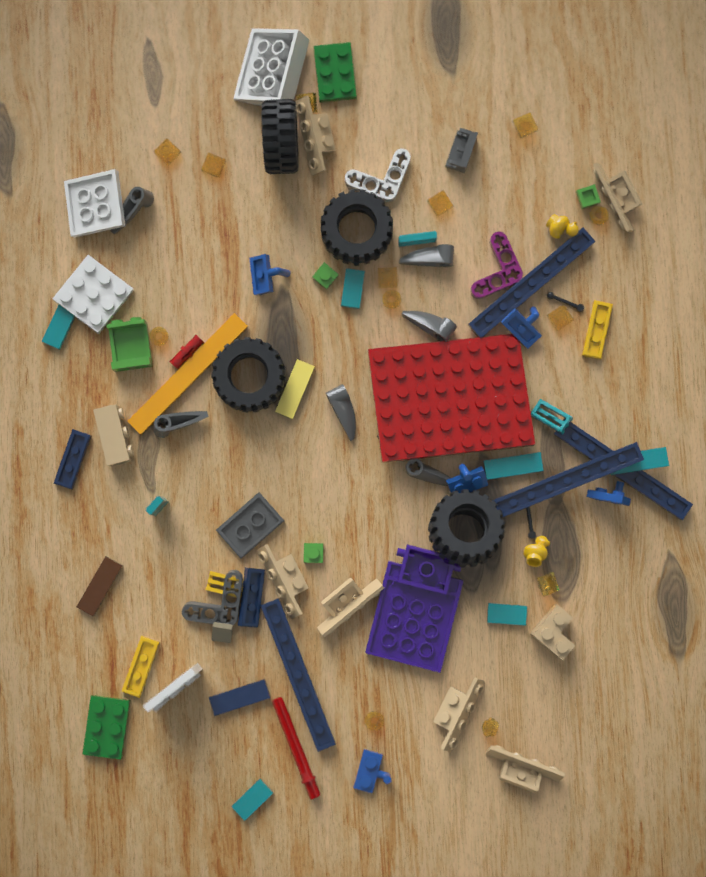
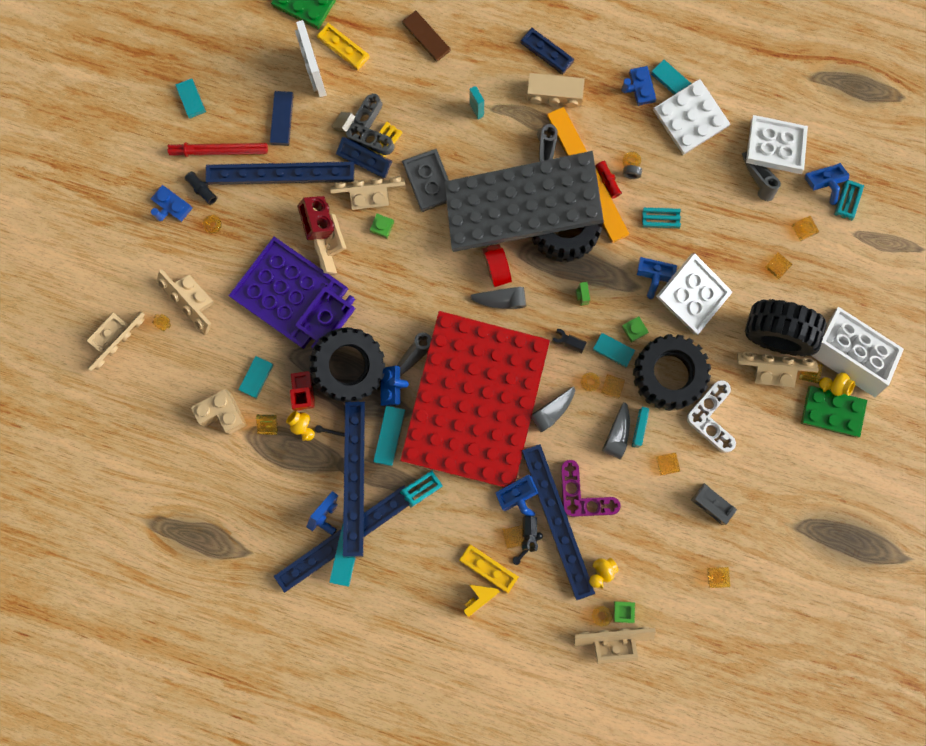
camera: 115 degrees right, 5 degrees down
bright green panel [106,317,153,372] -> none
light yellow tile [275,359,315,419] -> none
none -> black pin [185,171,218,205]
none -> red brick [290,371,315,411]
none -> dark red brick [297,196,334,240]
none -> dark grey plate [445,151,604,252]
none -> yellow slope [464,584,500,617]
none -> red brick [482,244,512,287]
none -> black bar [522,516,538,552]
none -> black bar [552,329,587,354]
none -> bright green plate [576,282,590,306]
none -> blue plate [621,66,656,106]
none -> dark grey tile [623,165,642,179]
none -> teal tile [642,207,681,229]
none -> white plate [656,254,732,335]
none -> blue plate [805,163,849,205]
none -> yellow animal [819,372,855,396]
none -> teal tile [834,180,865,221]

